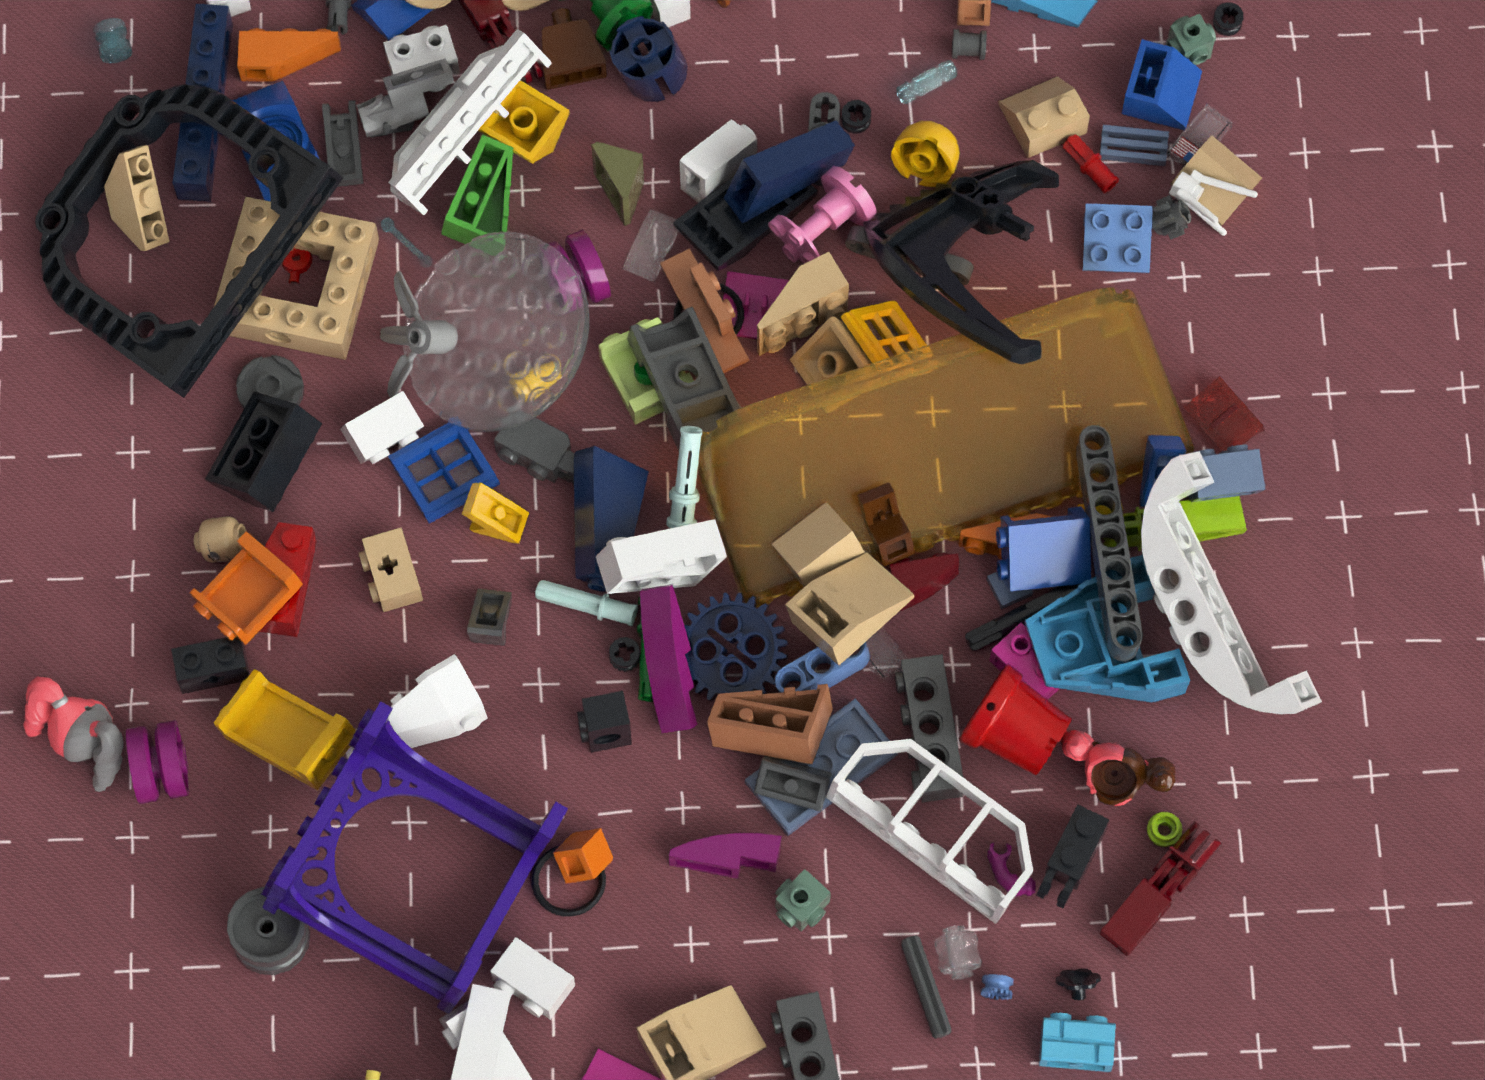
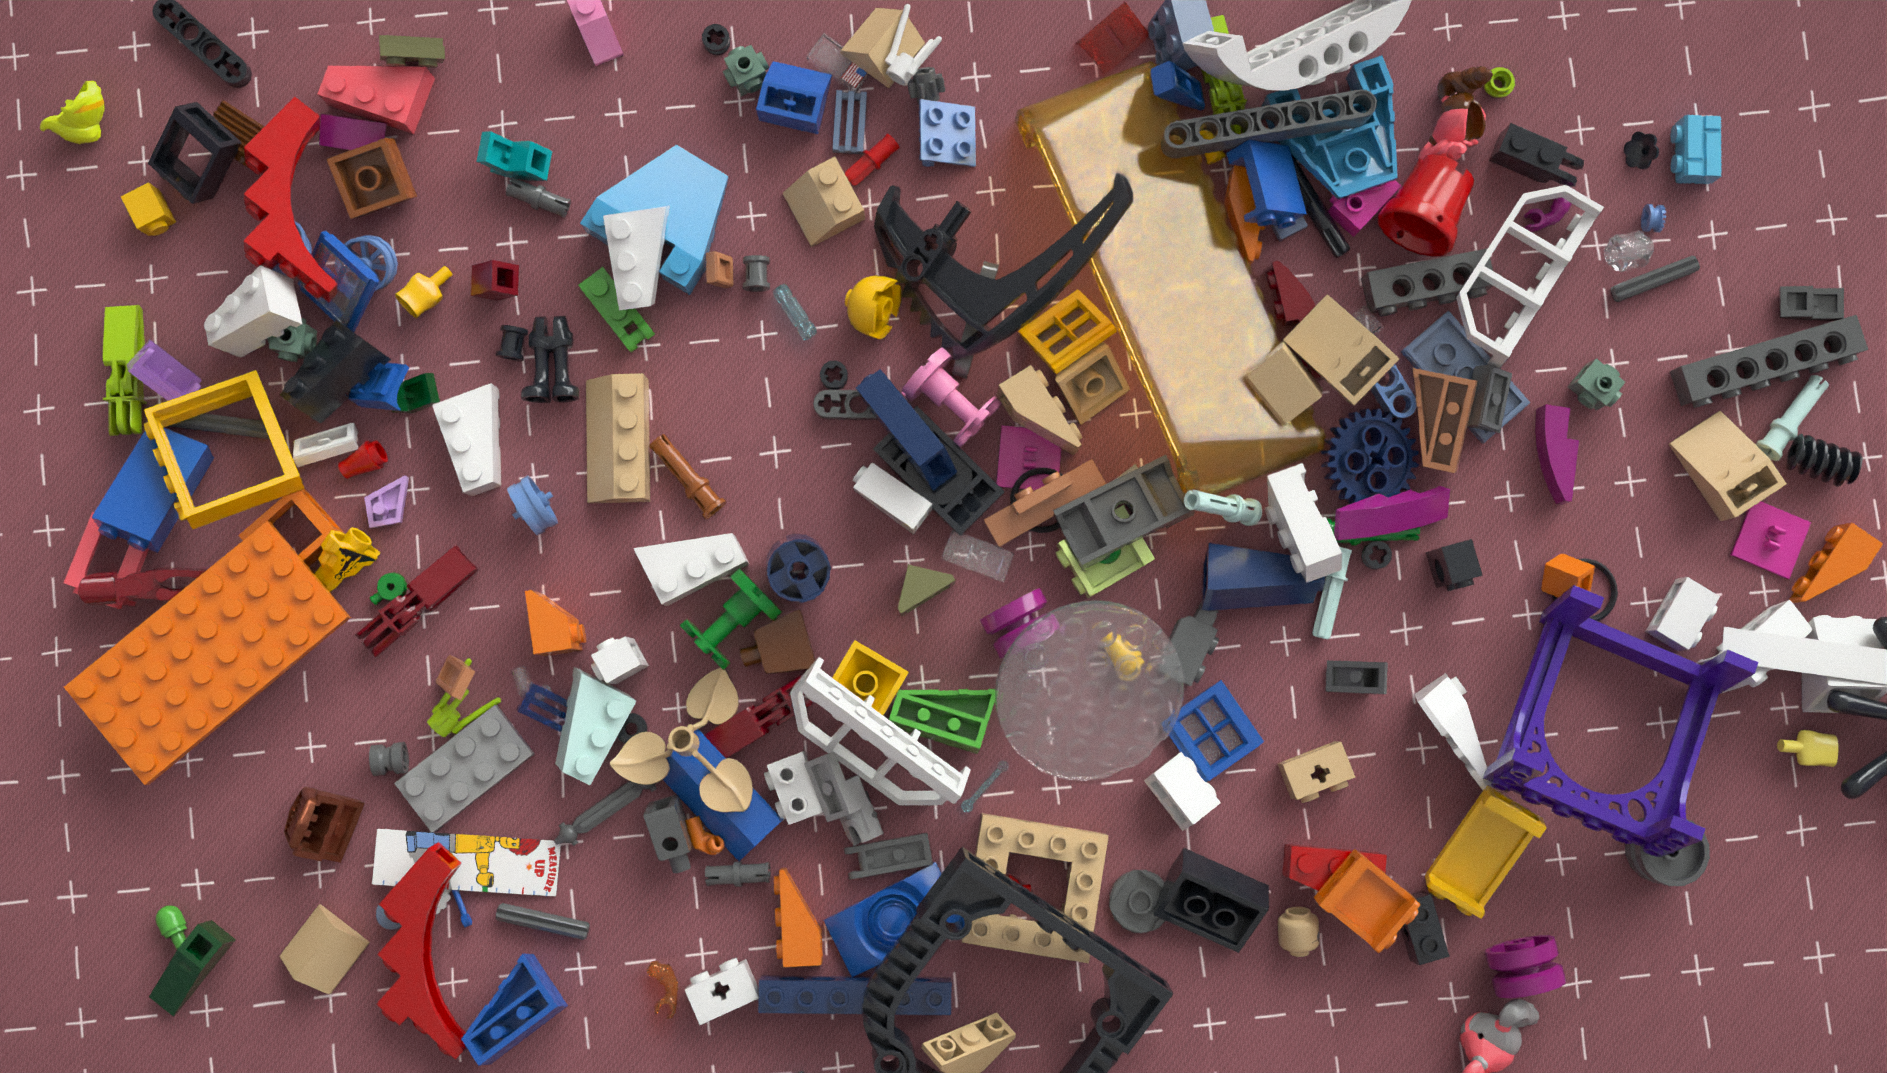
camera: 100 degrees left, 15 degrees up
light grey plant [380,271,458,398] -> none
yellow slope [462,482,529,544] -> none
reddish brown slope [857,482,915,567] -> none
dark red arm [1099,821,1222,957] -> none

